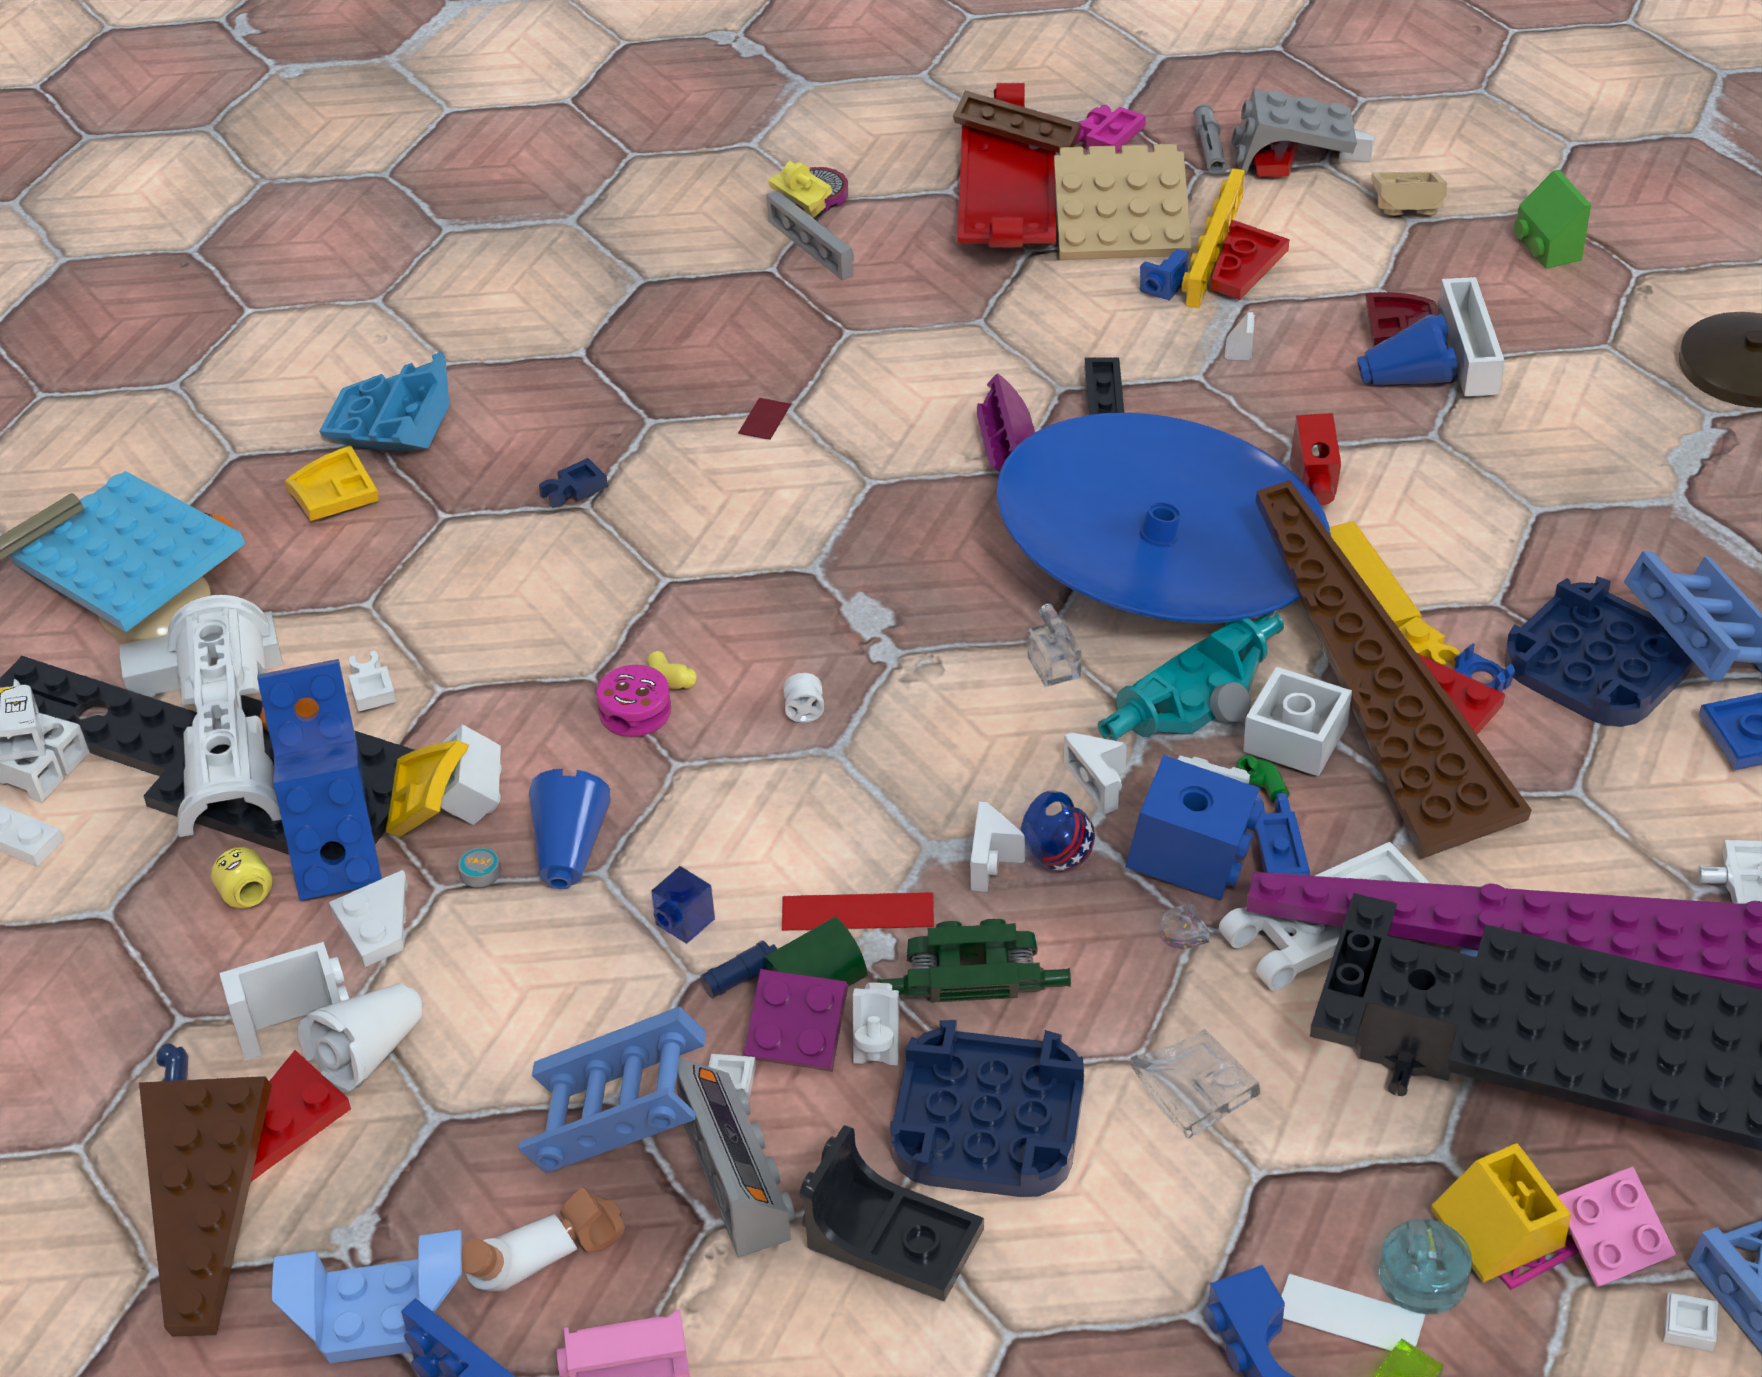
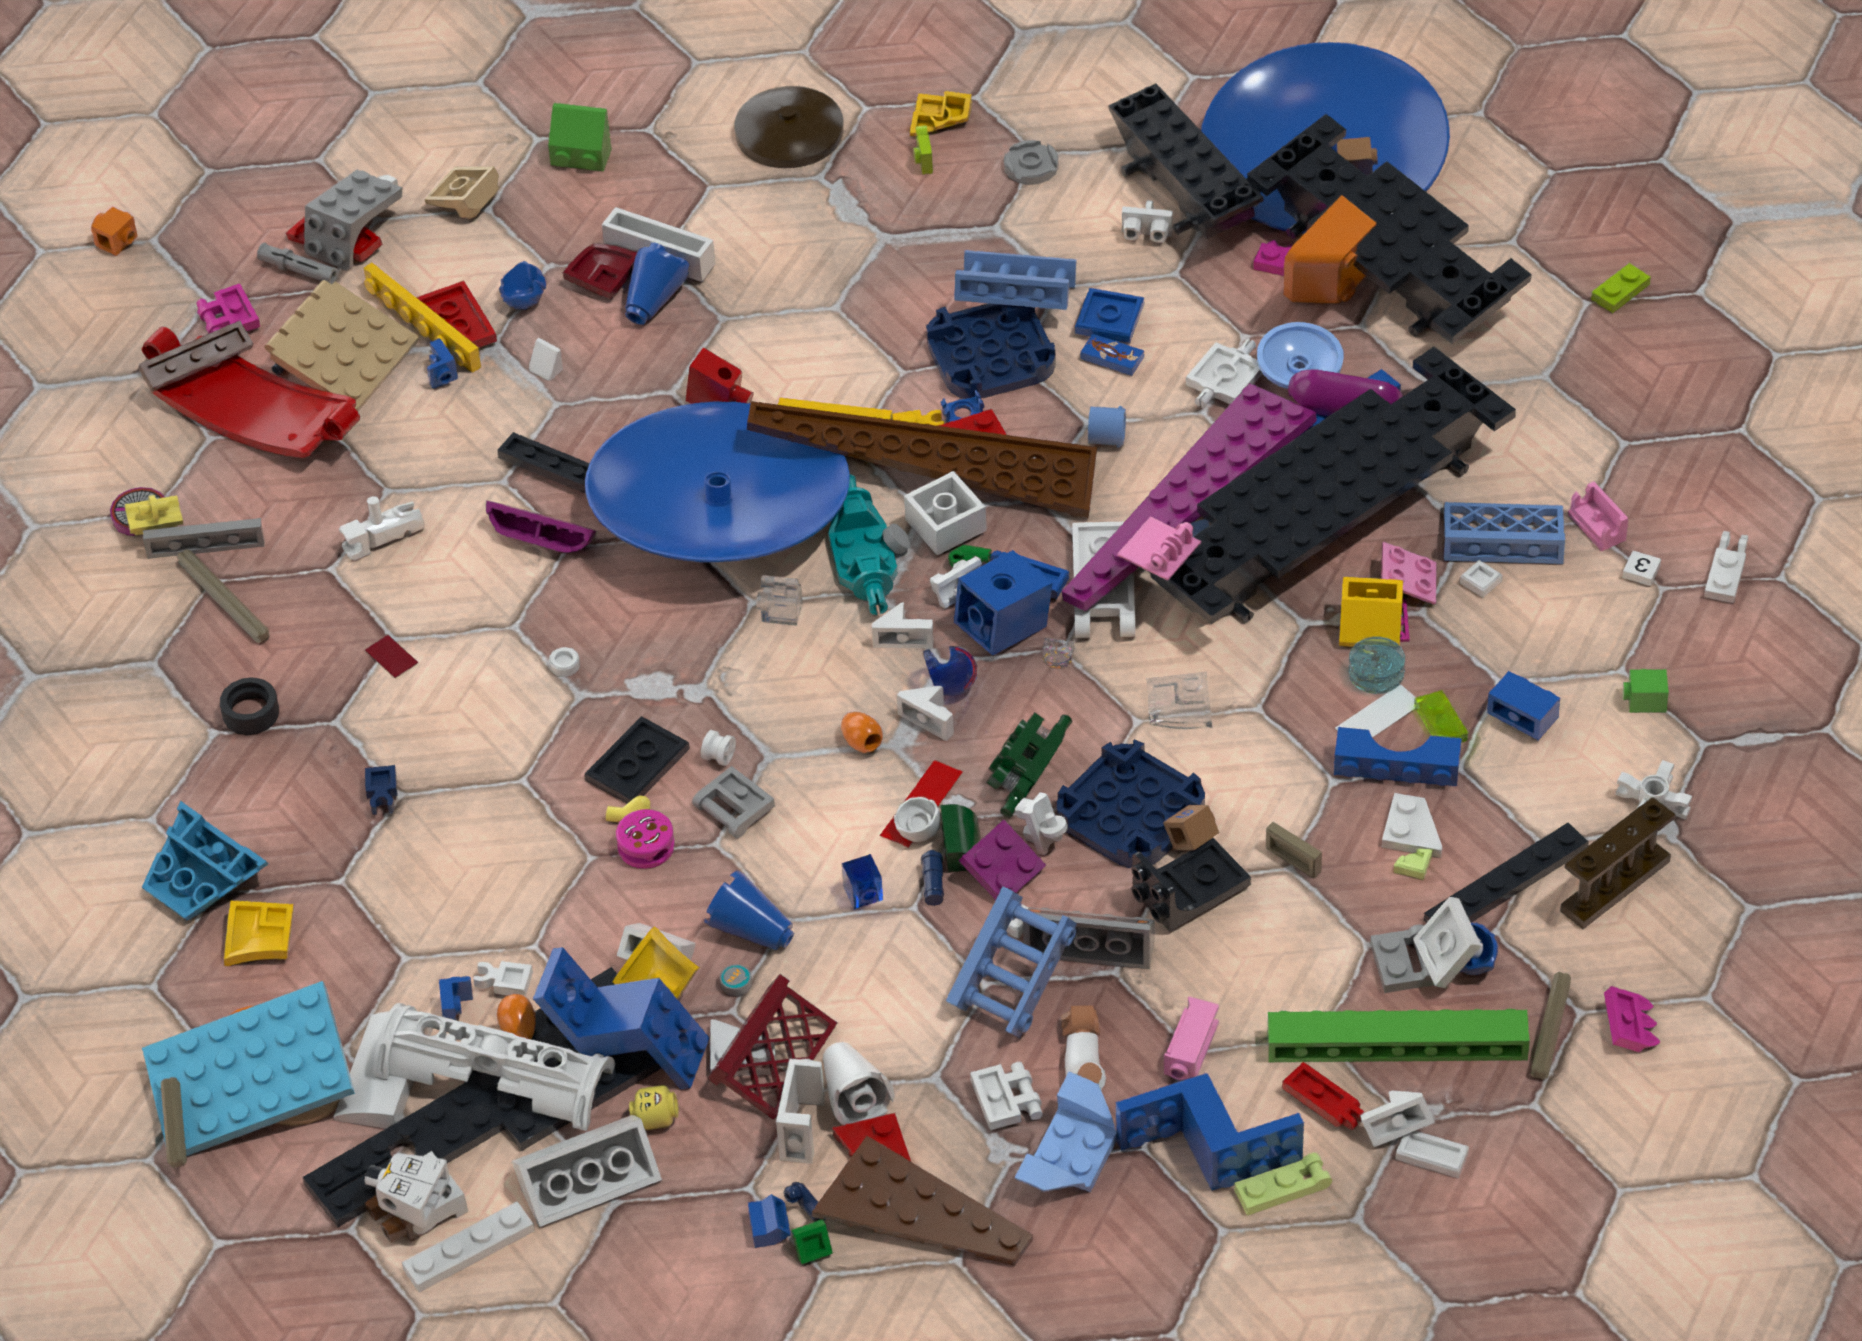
camera: 60 degrees left, 5 degrees up
none -> orange brick [91,206,138,256]
none -> dark tan axle [177,549,270,643]
none -> black tyre [220,677,279,735]
none -> white piece [339,496,424,560]
none -> blue bracket [439,976,473,1020]
none -> blue hair [499,261,546,310]
none -> white slope [512,1115,662,1227]
none -> white tile [549,647,580,677]
none -> black tile [584,716,690,804]
none -> light grey plate [692,766,775,838]
none -> dark red fence [707,974,838,1120]
none -> blue piece [748,1194,791,1248]
none -> green tile [791,1220,833,1264]
none -> orange animal [841,711,883,753]
none -> white hair [894,797,941,842]
none -> white plate [970,1062,1043,1130]
none -> blue tile [1080,334,1144,376]
none -> medium blue piece [1088,406,1126,448]
none -> bright pink hinge [1117,516,1201,581]
none -> medium nougat brick [1163,805,1220,850]
none -> dark tan tile [1266,822,1322,879]

